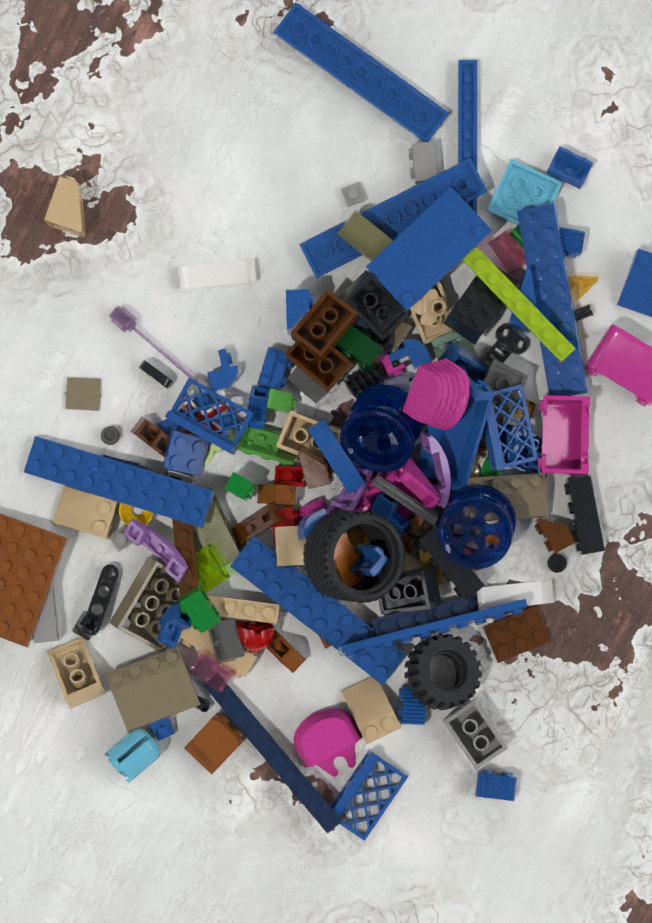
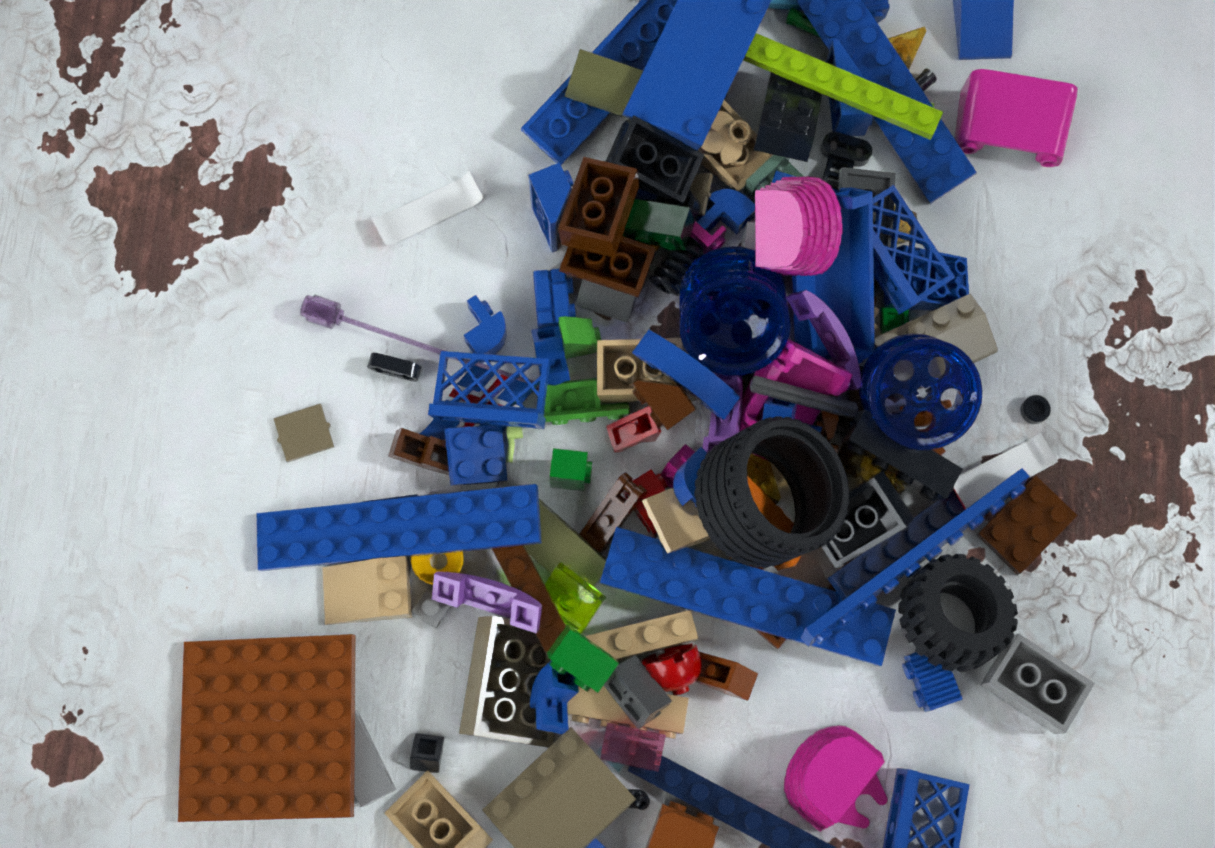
camera: 25 degrees left, 10 degrees down
tan slope [44,175,86,238] -> none
black beam [82,564,119,637] -> none
dark grey plate [101,426,120,445] -> none
dark orange slope [257,484,297,506] -> none
light grey plate [341,182,366,207] -> none
tan slope [341,677,401,744] -> none
blue bracket [349,544,388,576] -> none
blue brick [475,769,517,801] -> none
clear pink hinge [488,231,527,274] -> none
reddish brown slope [534,518,576,554] -> none
dark pink windscreen [538,395,590,475] -> none
black brick [564,475,605,555] -> none

